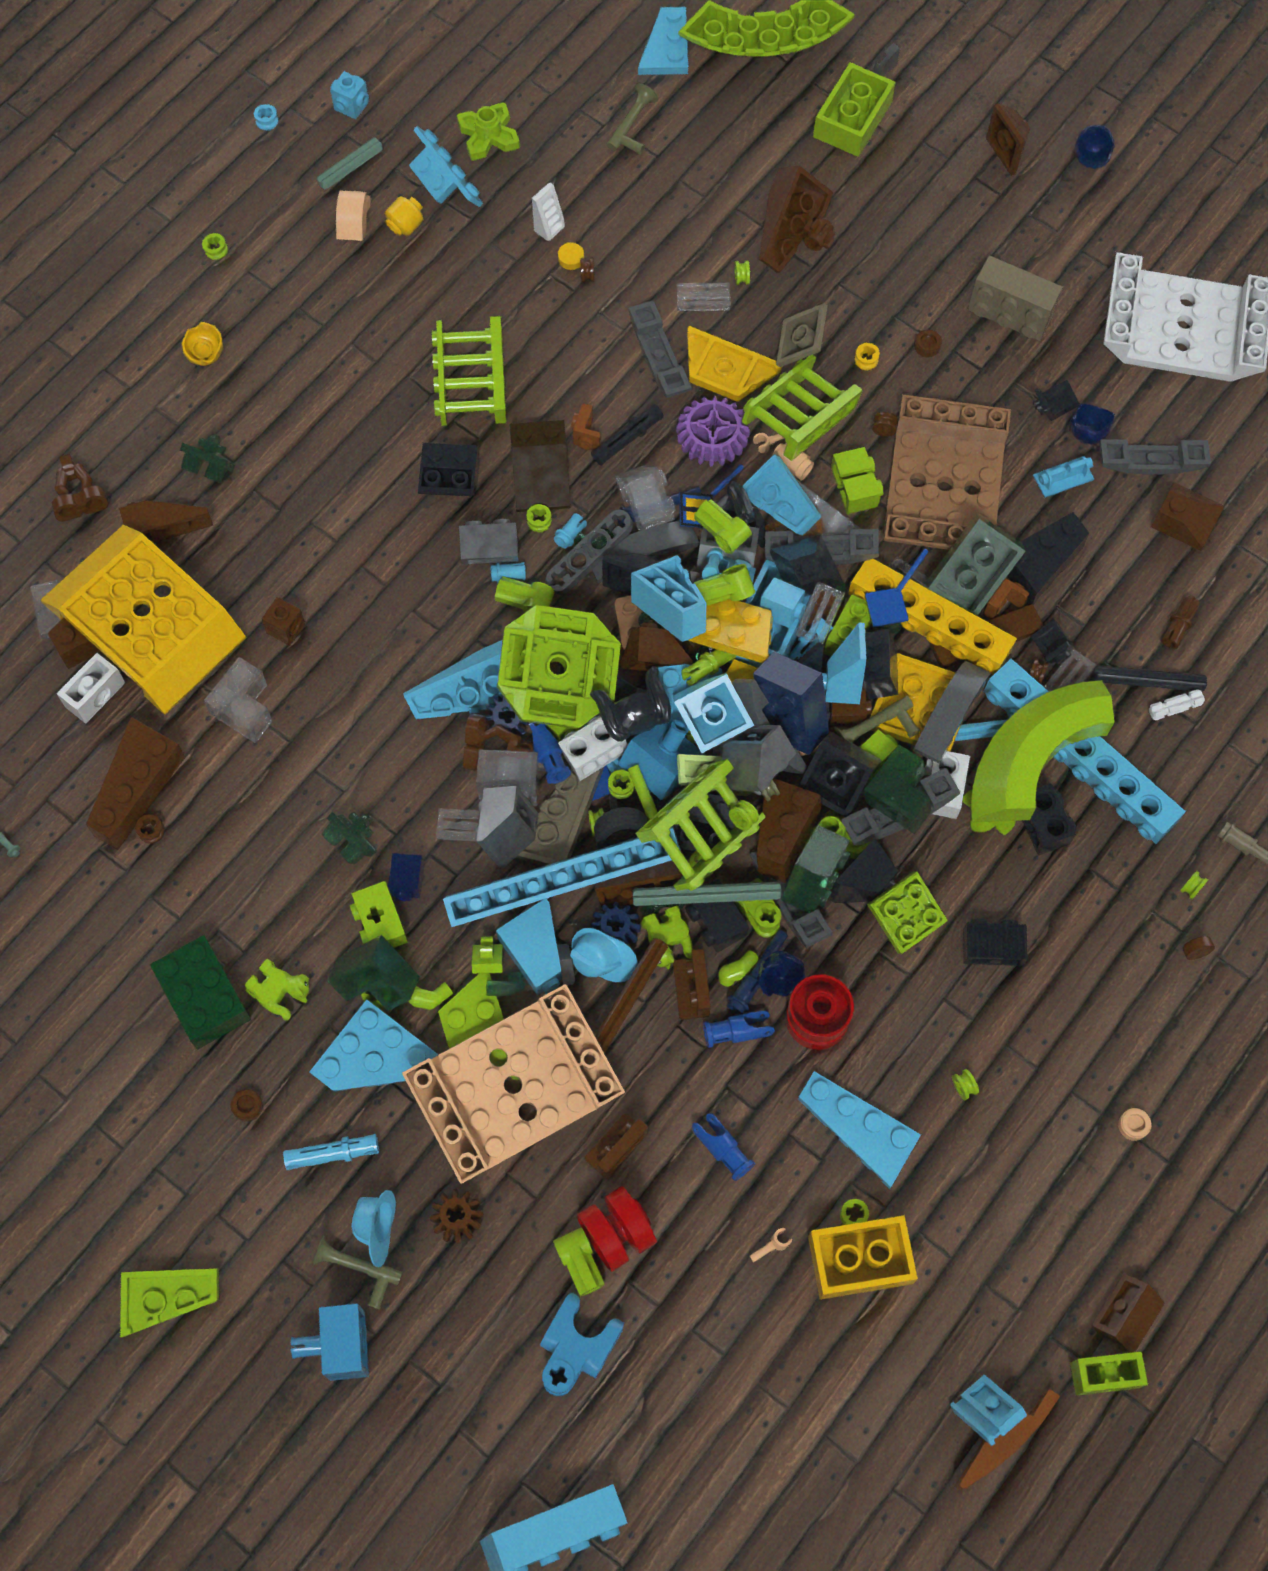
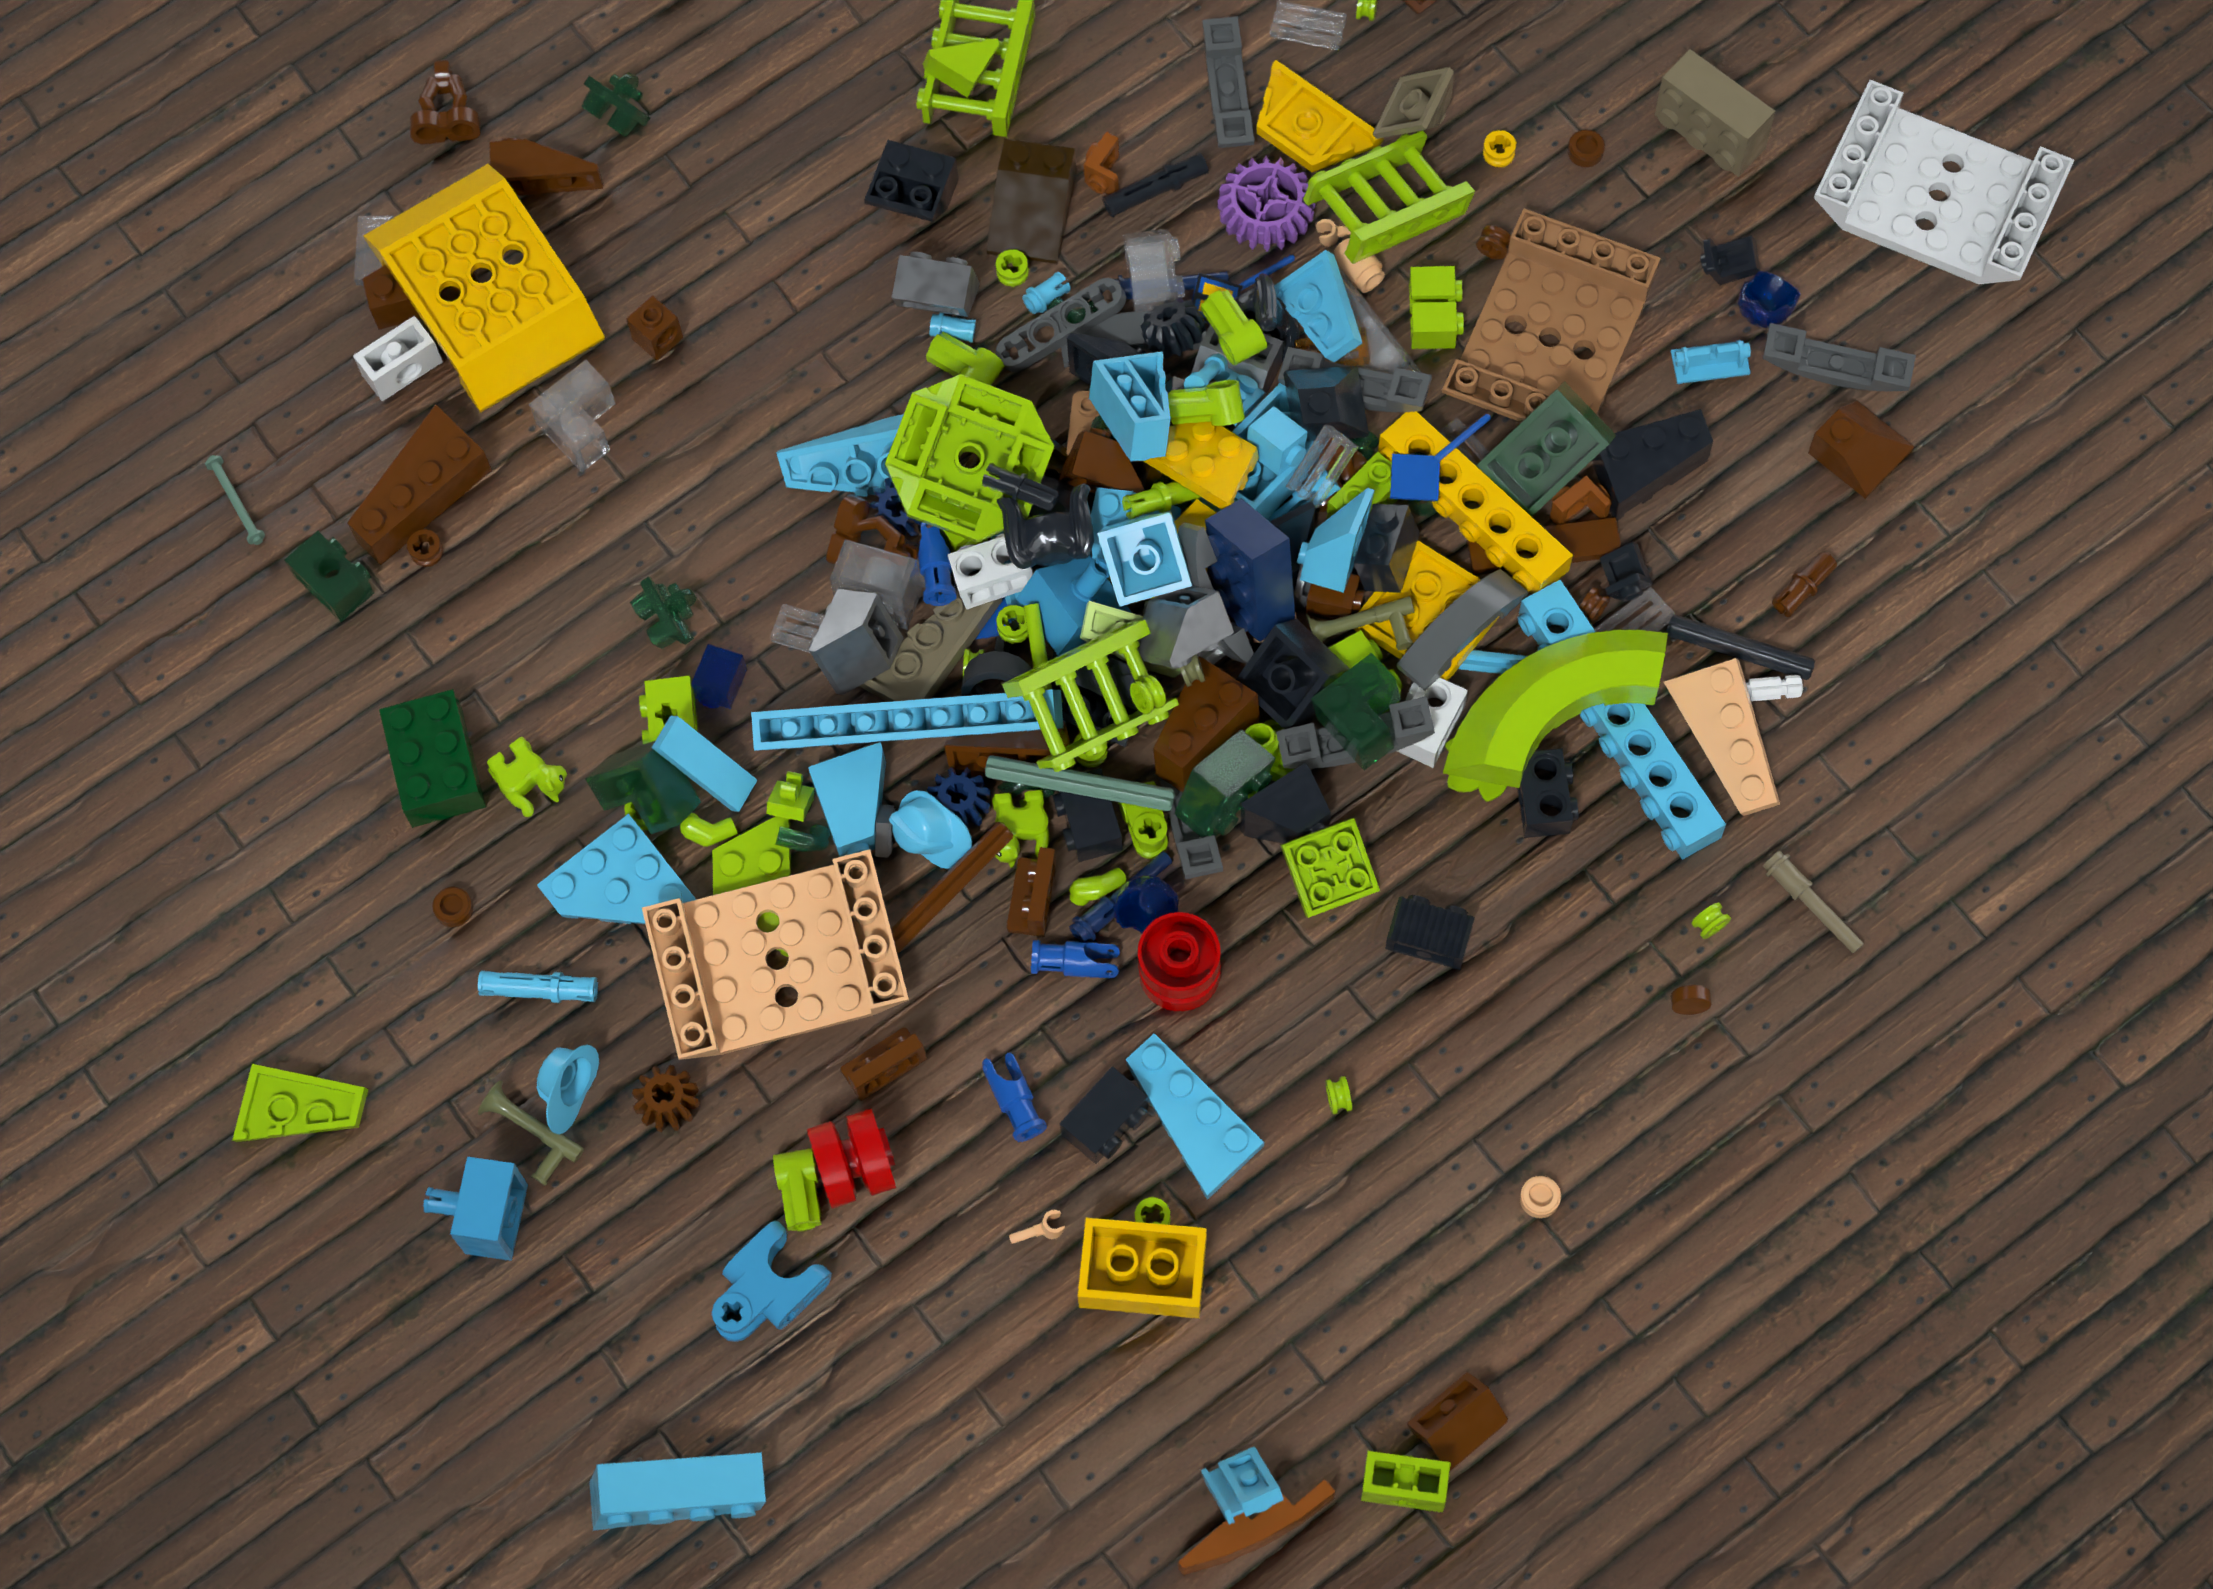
camera: 20 degrees right, 0 degrees up
none -> clear green brick [284,531,374,622]
none -> medium azure tile [652,716,757,812]
none -> lime slope [923,38,999,98]
none -> black axle [982,463,1059,511]
none -> black brick [1059,1066,1149,1164]
none -> black gear [1140,297,1205,359]
none -> light nougat wing [1664,658,1780,816]

